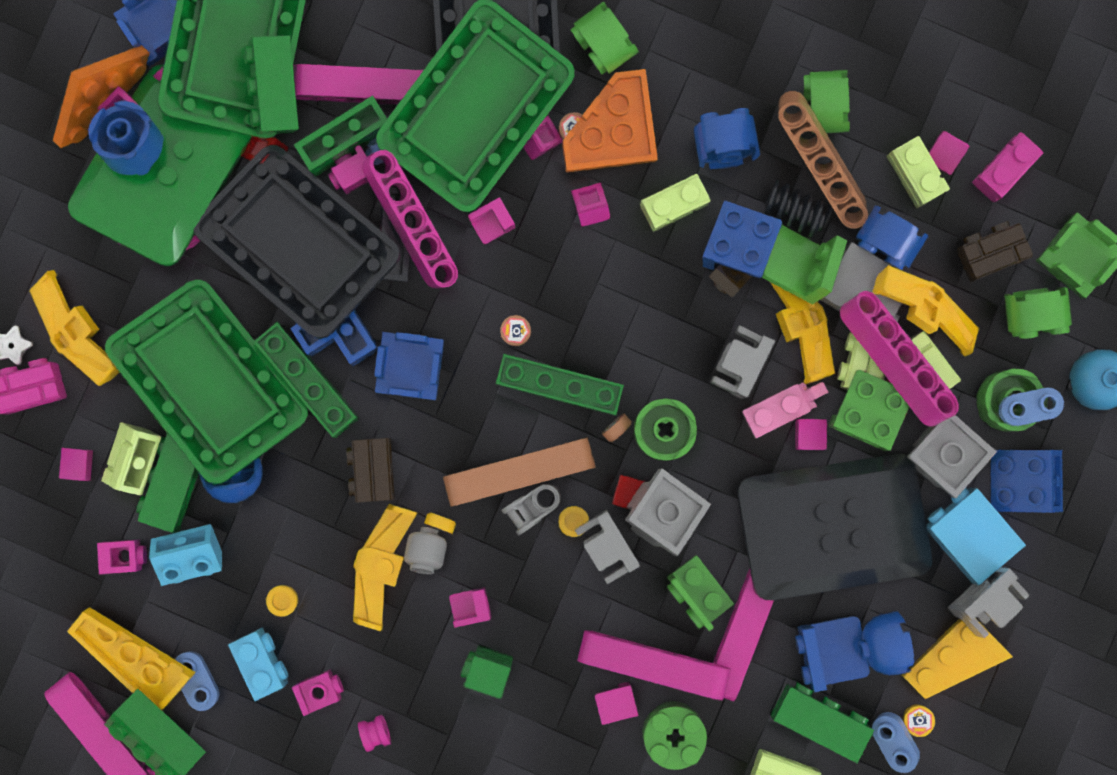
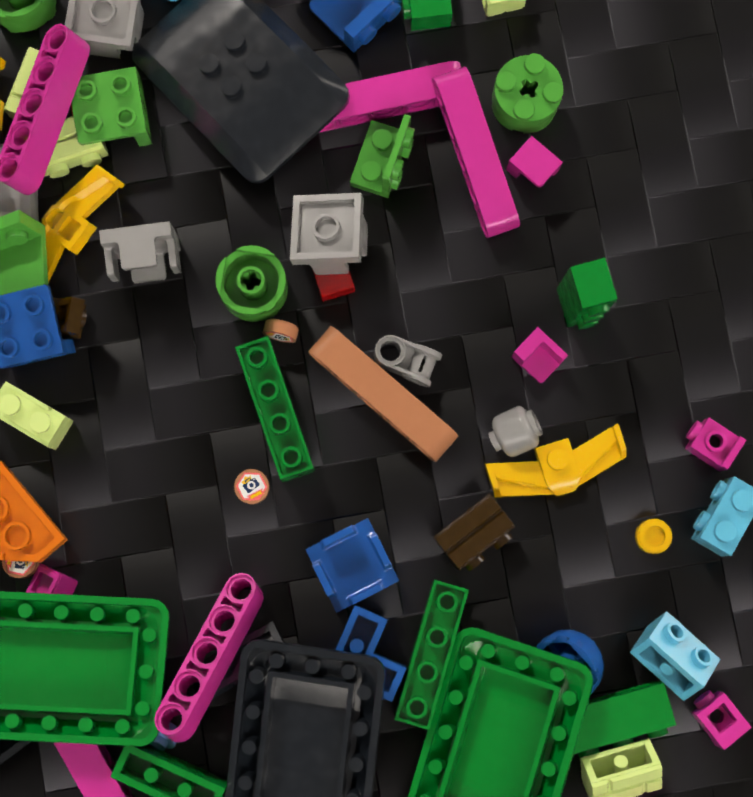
camera: 125 degrees left, 5 degrees down
dark pink brick [328,145,368,194] -> none
dark pink wheel [358,715,391,752] -> none
yellow tile [424,512,456,534] -> none
dark pink panel [468,197,516,245] -> none
yellow tile [558,506,589,537] -> none
dark pink slope [571,183,610,226] -> none
light grey panel [575,510,640,584] -> none
bright pink hinge [742,382,828,439] -> none
dark pink slope [795,419,827,450] -> none

